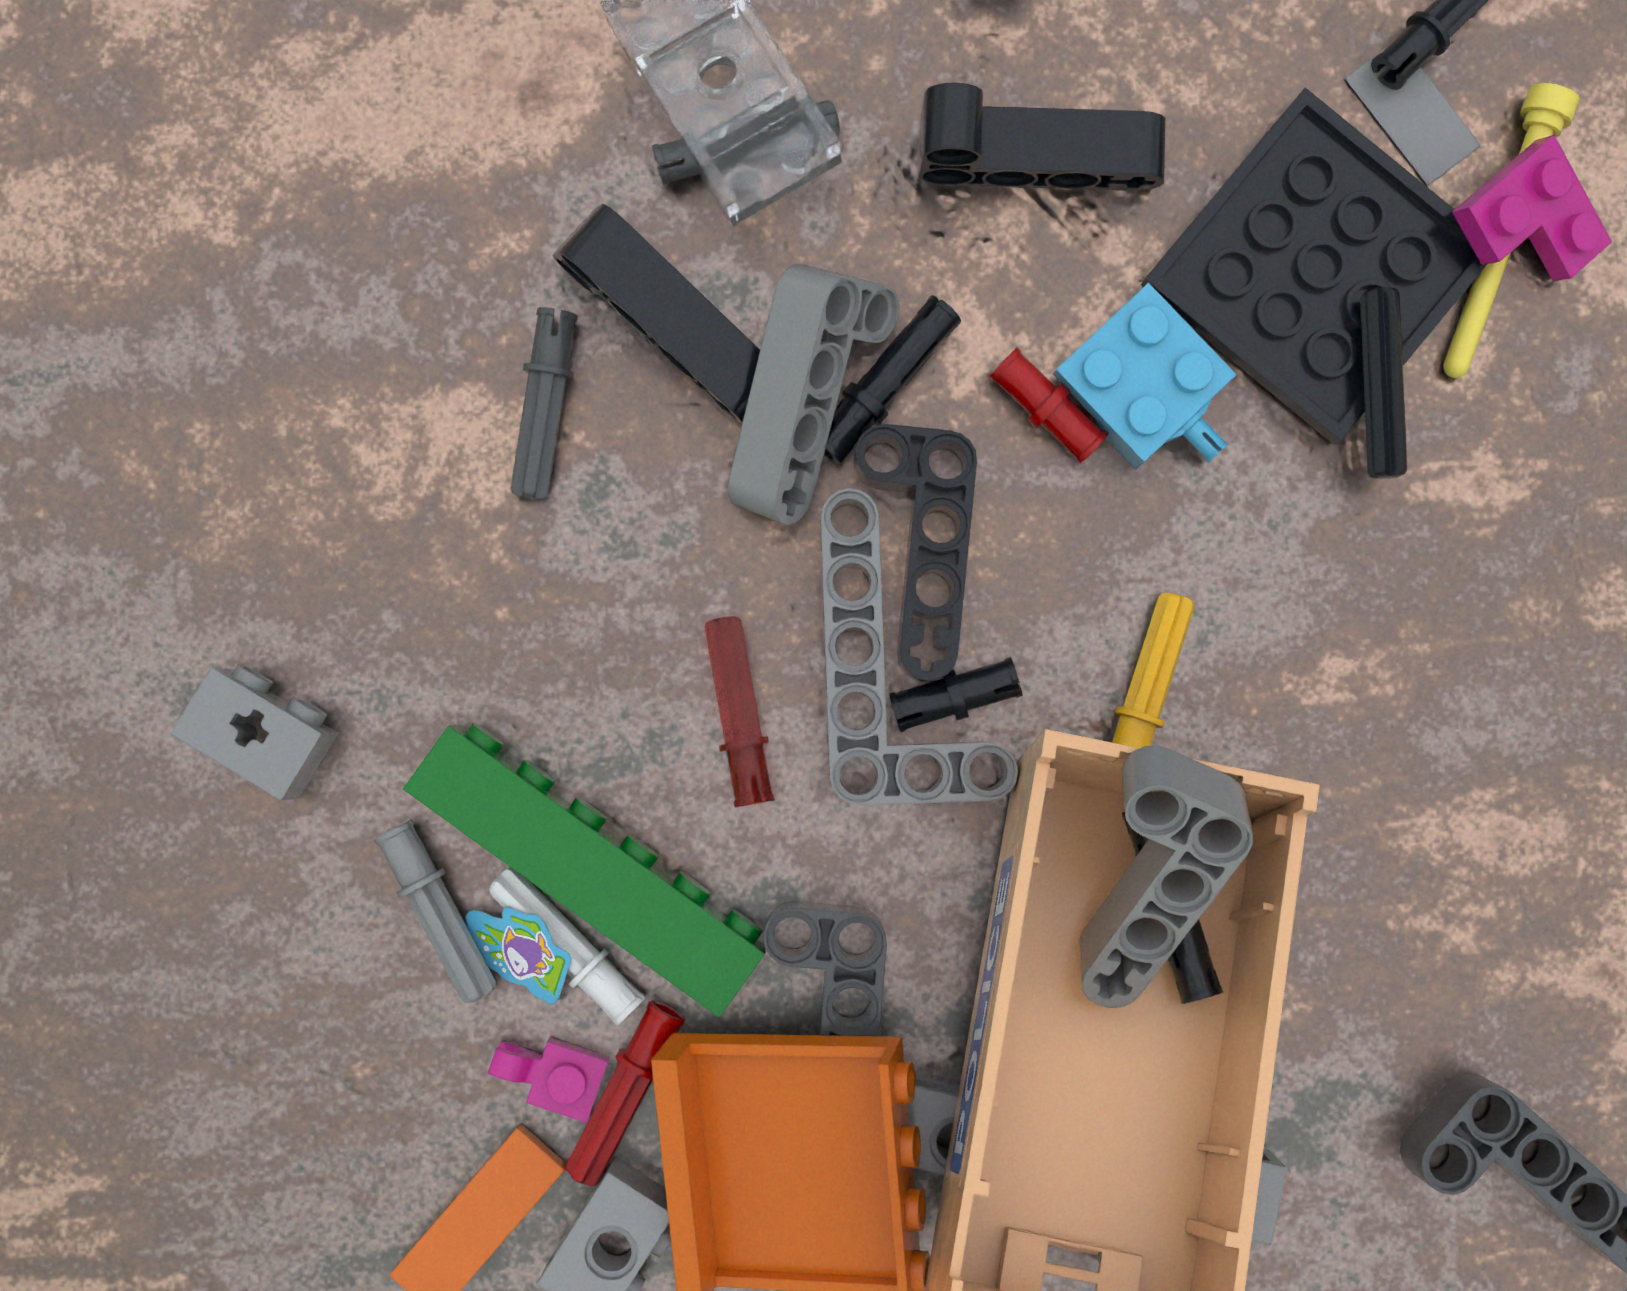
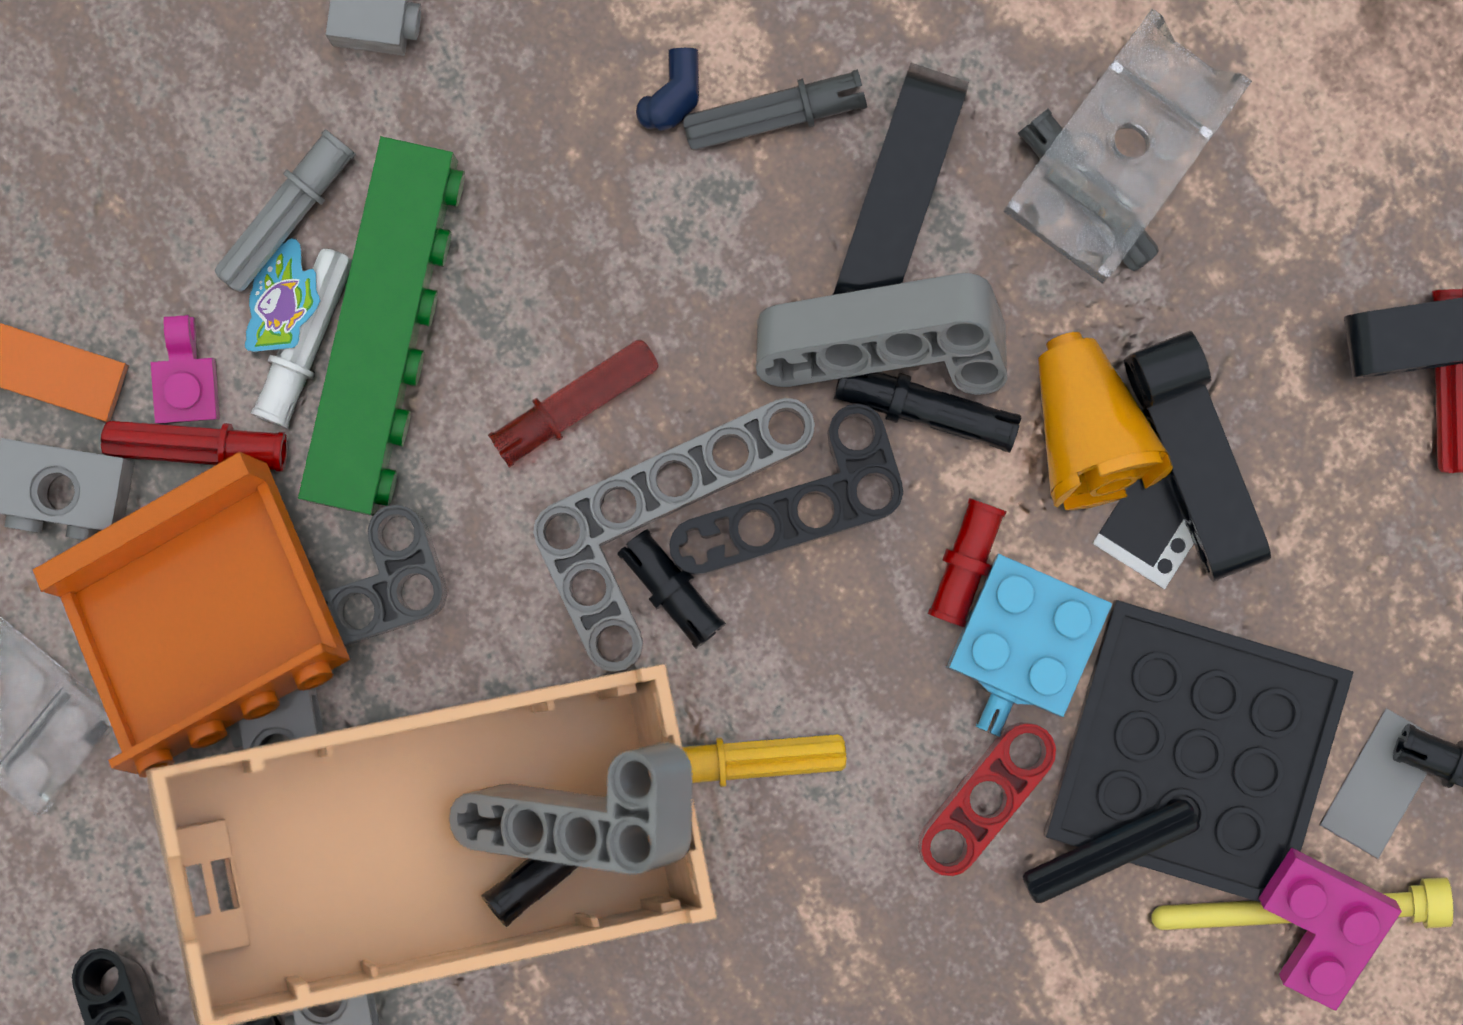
camera: 65 degrees right, 0 degrees up
none -> dark blue arm [636,48,699,131]
none -> red beam [918,722,1056,876]
none -> light orange cone [1038,332,1173,510]
none -> black sticker [1092,476,1194,589]

